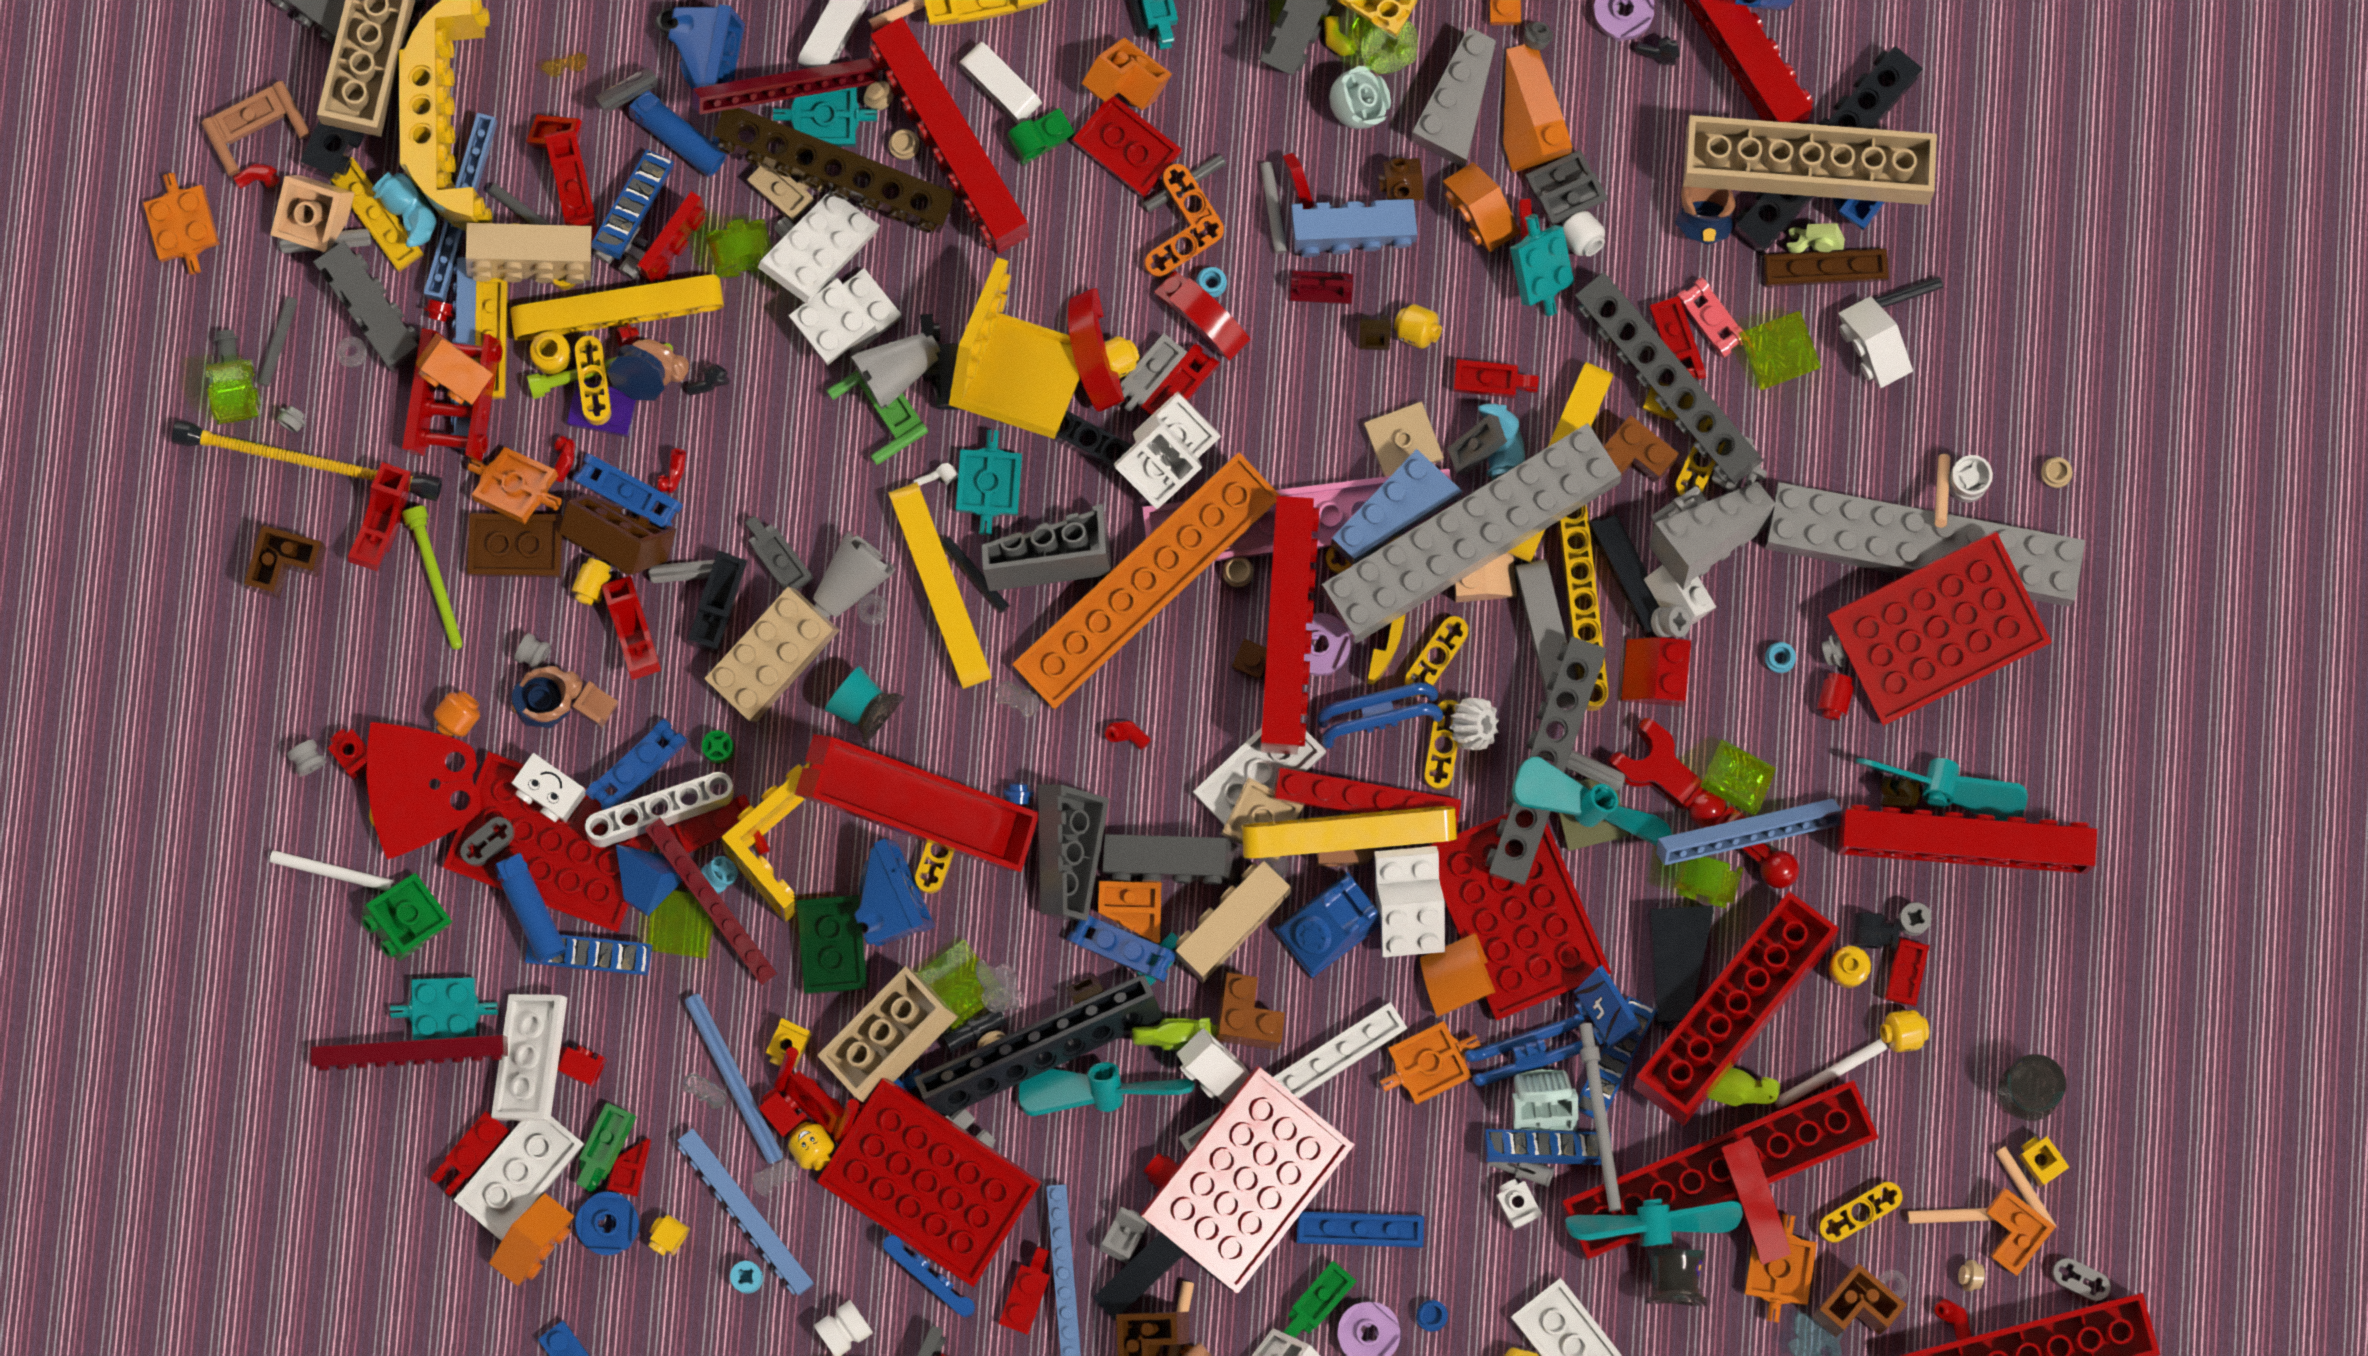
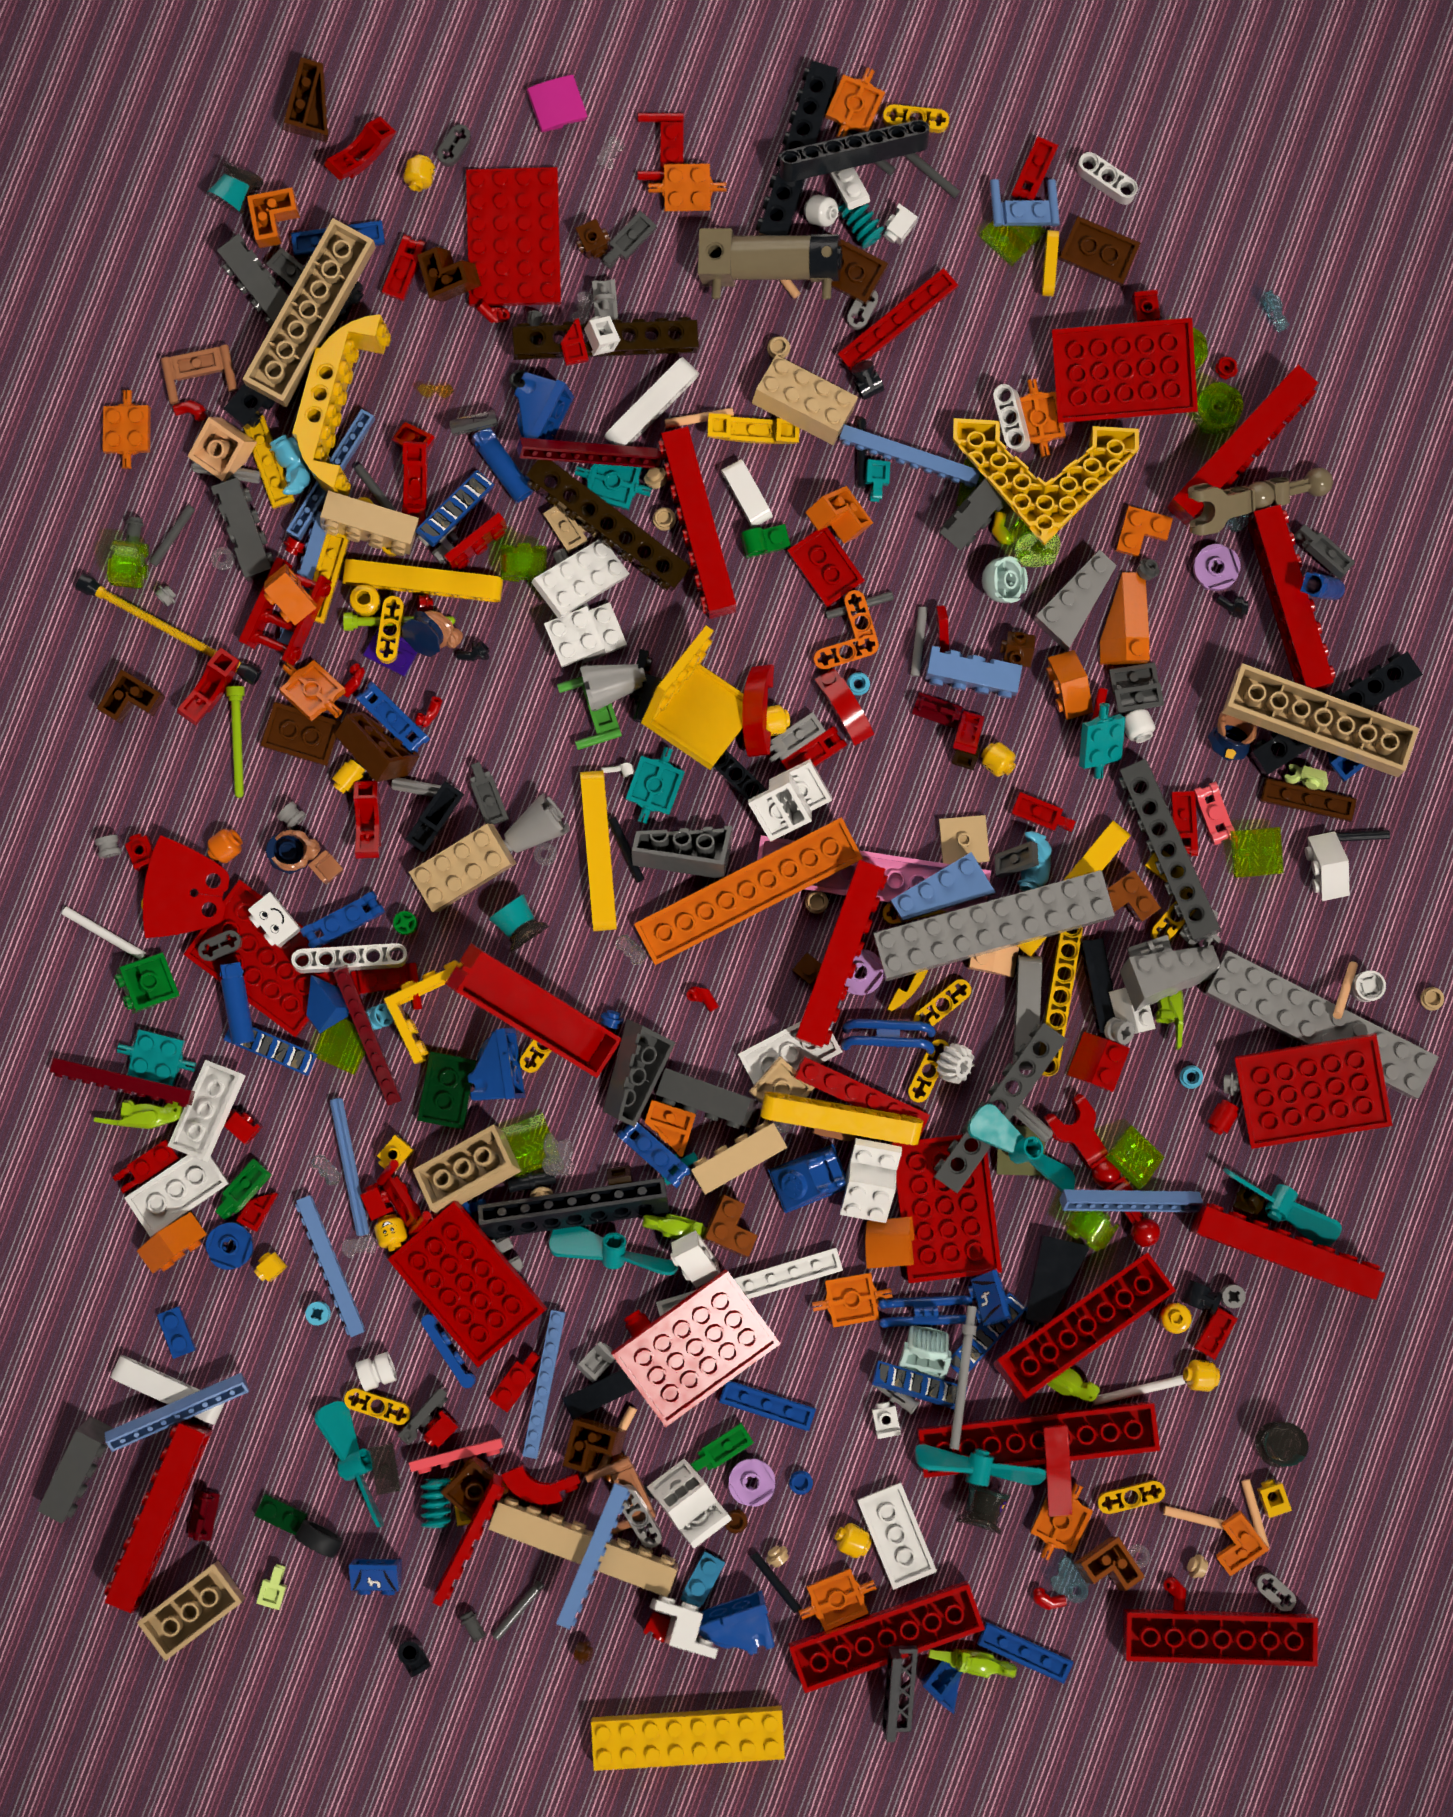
camera: 15 degrees right, 5 degrees up
none -> lime animal [94,1099,183,1129]
none -> red plate [953,710,985,754]
none -> lime animal [1155,990,1184,1050]

